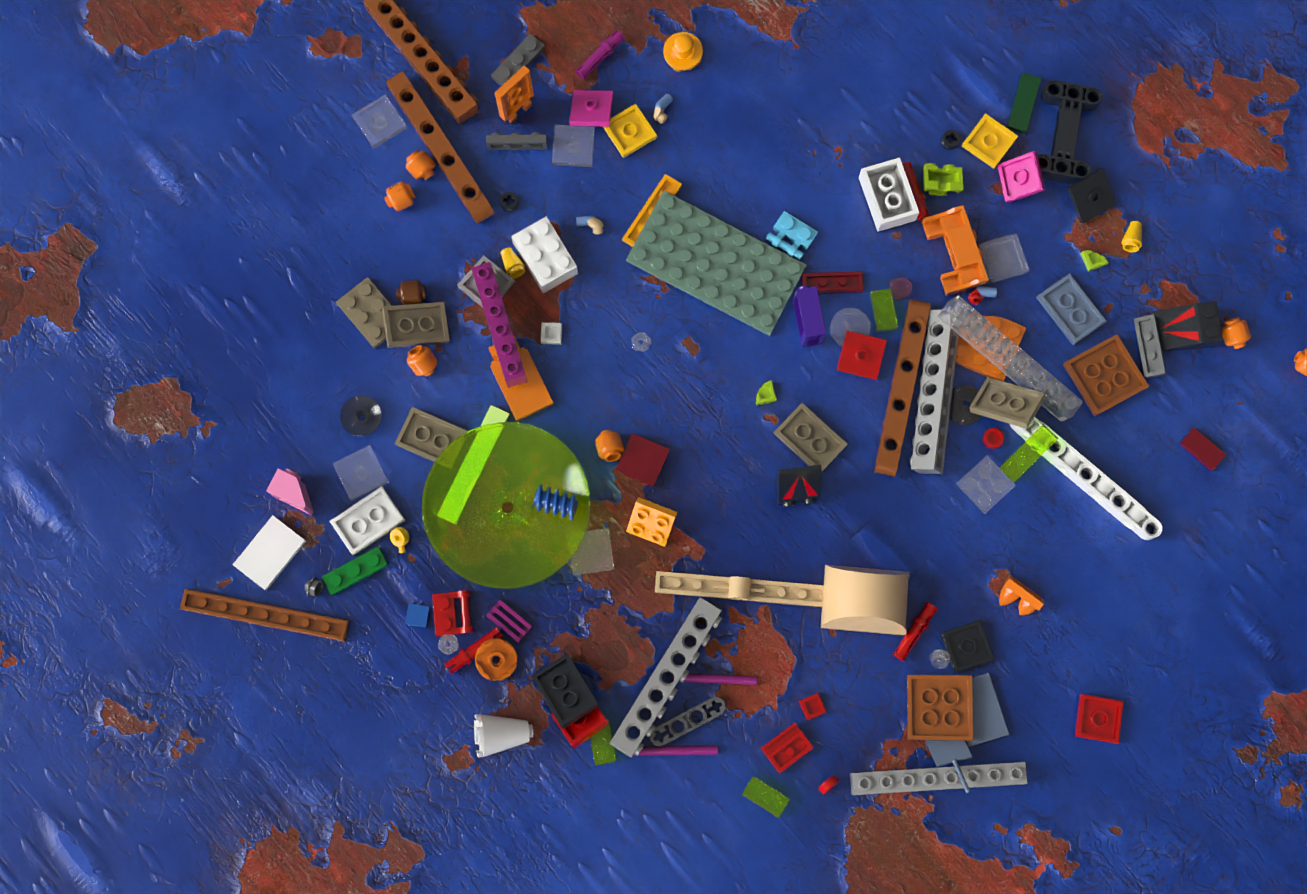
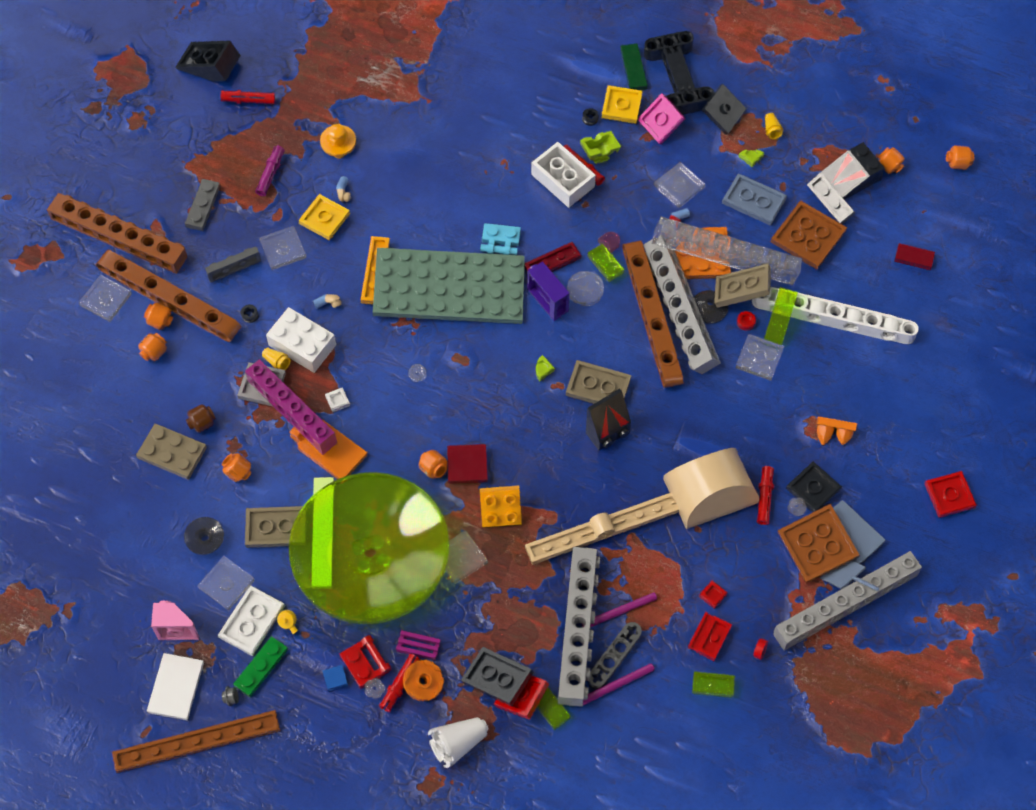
camera: 25 degrees left, 15 degrees down
dark tan plate [382,302,450,348] -> none
orange tile [495,66,534,125] -> none
blue piece [532,484,579,520] -> none
dark pink plate [569,90,614,127] -> none
red plate [836,331,887,380] -> none
orange bracket [922,205,989,296] -> none

